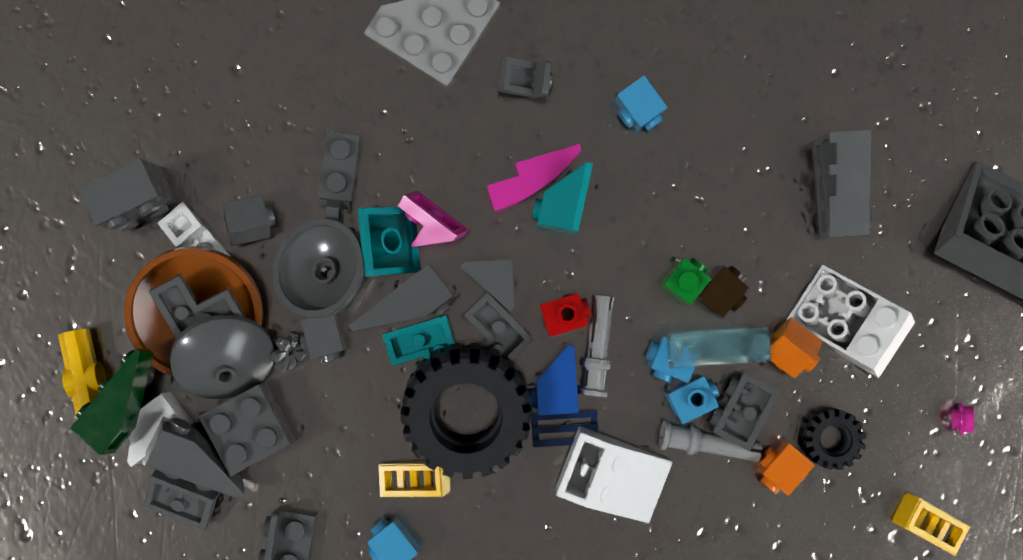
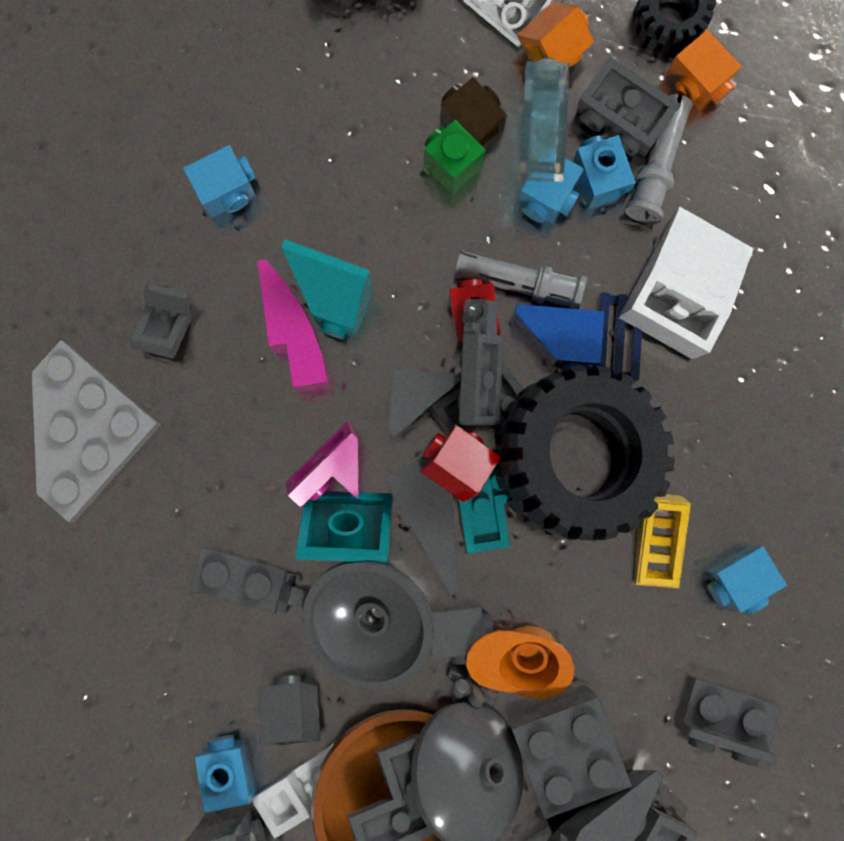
camera: 80 degrees left, 5 degrees down
none -> dark azure brick [195,735,257,813]
none -> brick [420,425,501,502]
none -> dark grey hinge [458,299,504,425]
none -> orange piece [466,626,575,699]

